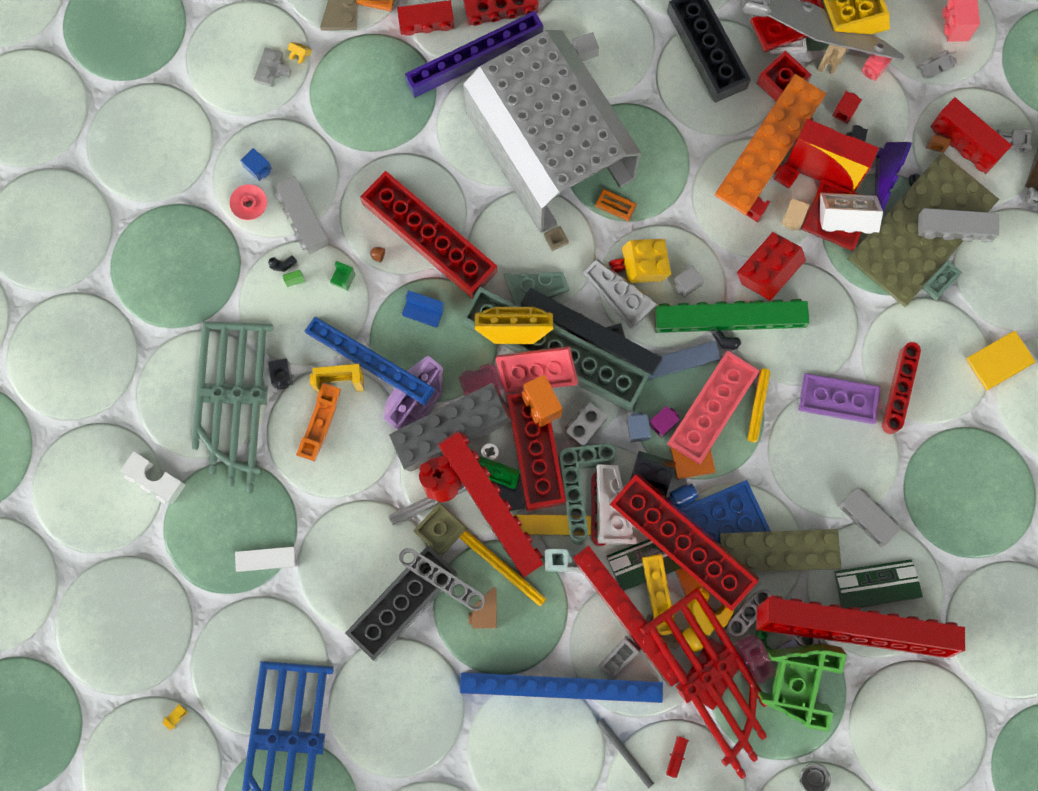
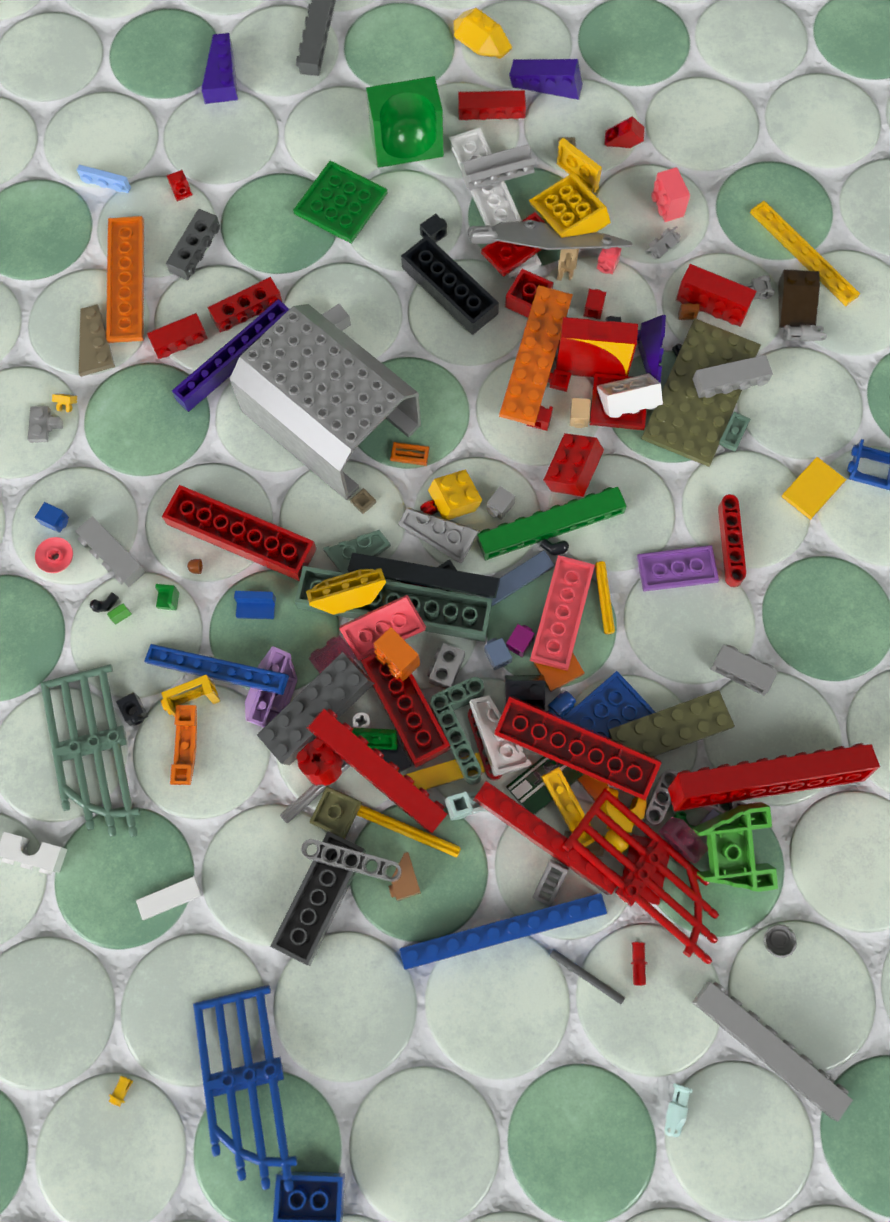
camera: 15 degrees left, 5 degrees down
dark green slope [834,559,923,609] -> none

